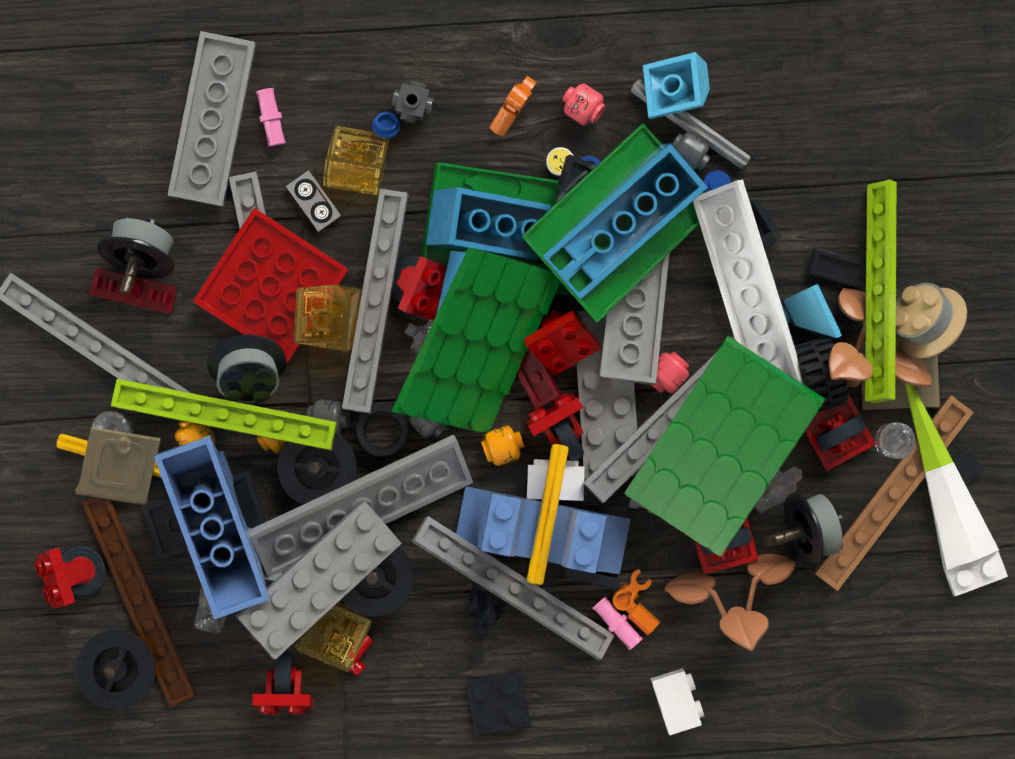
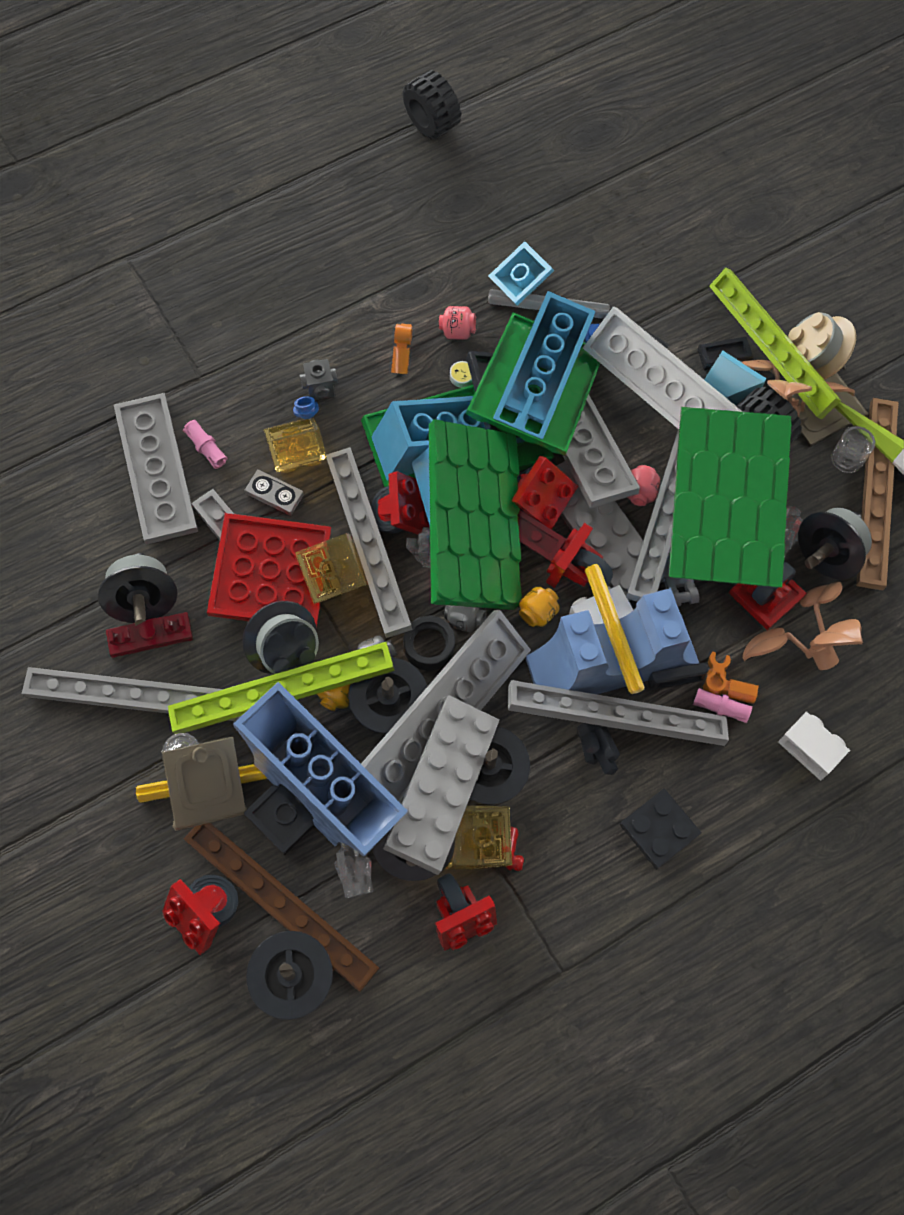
camera: 30 degrees left, 20 degrees down
red plate [804,395,876,471] -> none

